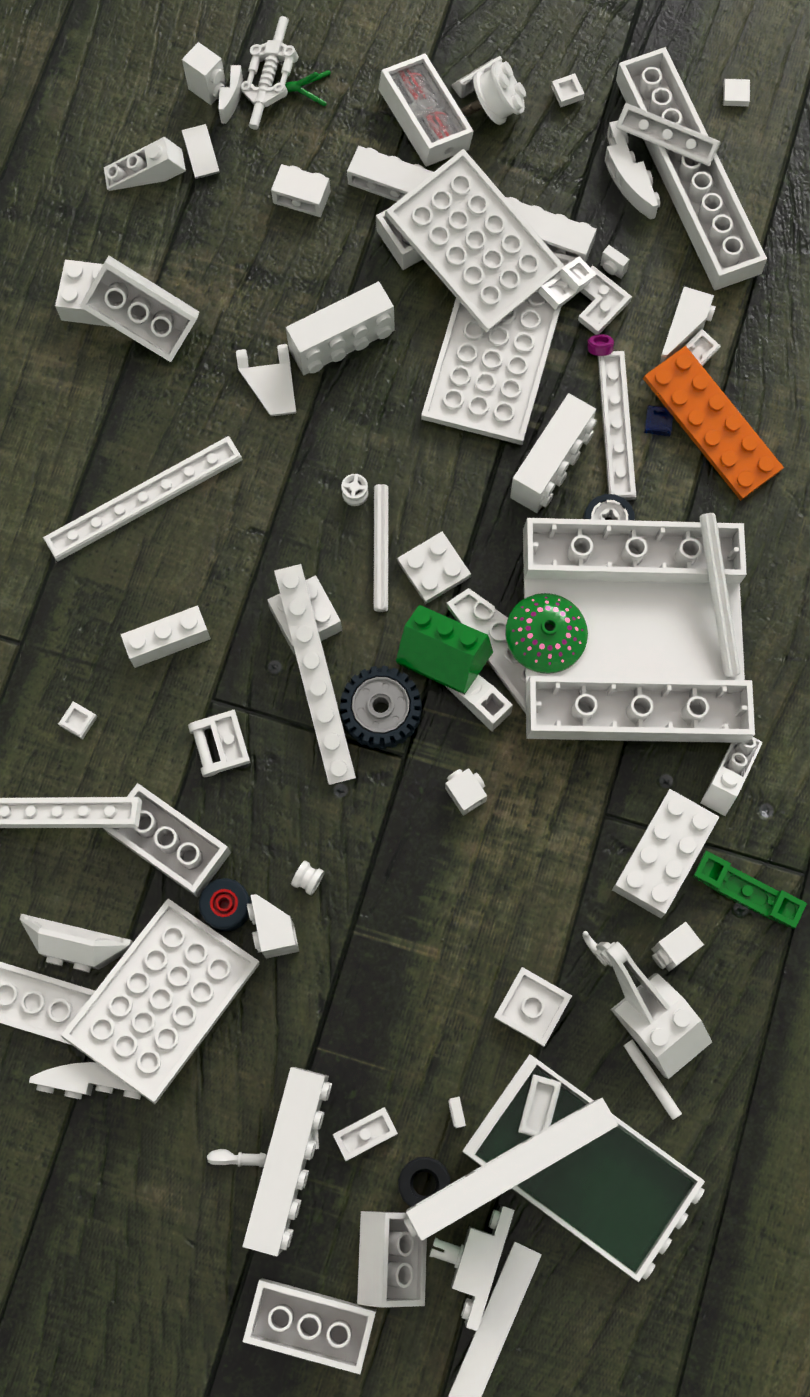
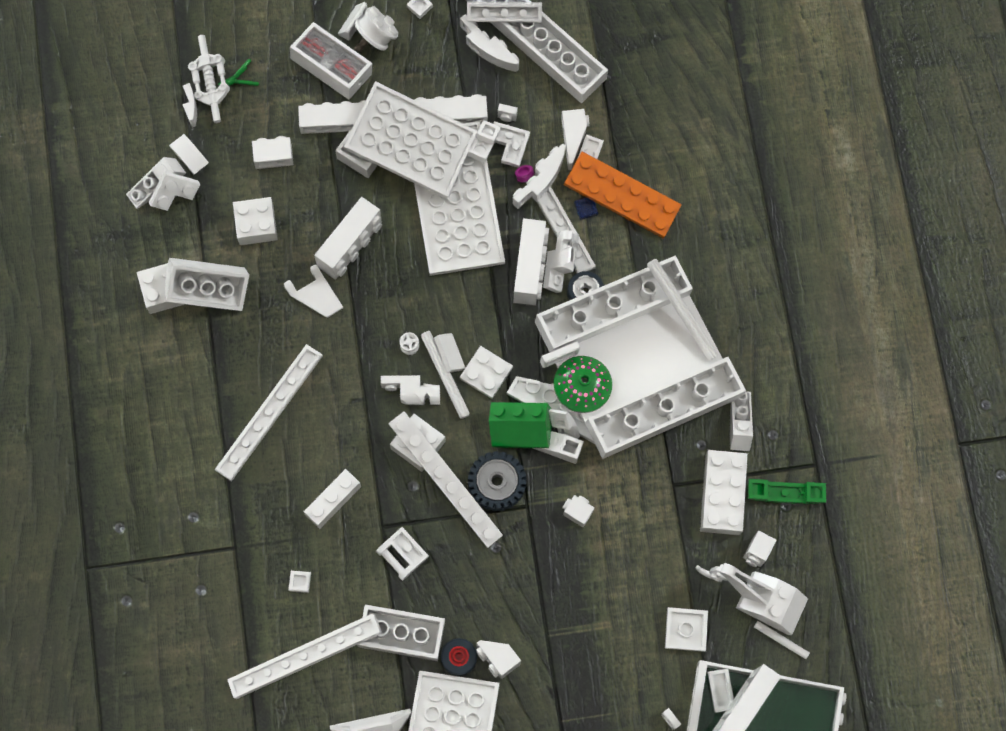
camera: 30 degrees left, 0 degrees up
white brick [182,42,227,105] -> none
white wheel [291,860,324,896] -> none
none -> white plate [149,171,200,211]
none -> white brick [233,197,278,245]
none -> white plate [381,375,440,405]
none -> white tile [434,333,465,373]
none -> white slope [513,144,565,209]
none -> white tile [540,341,580,368]
none -> white plate [543,230,579,293]
none -> white slope [549,409,580,439]

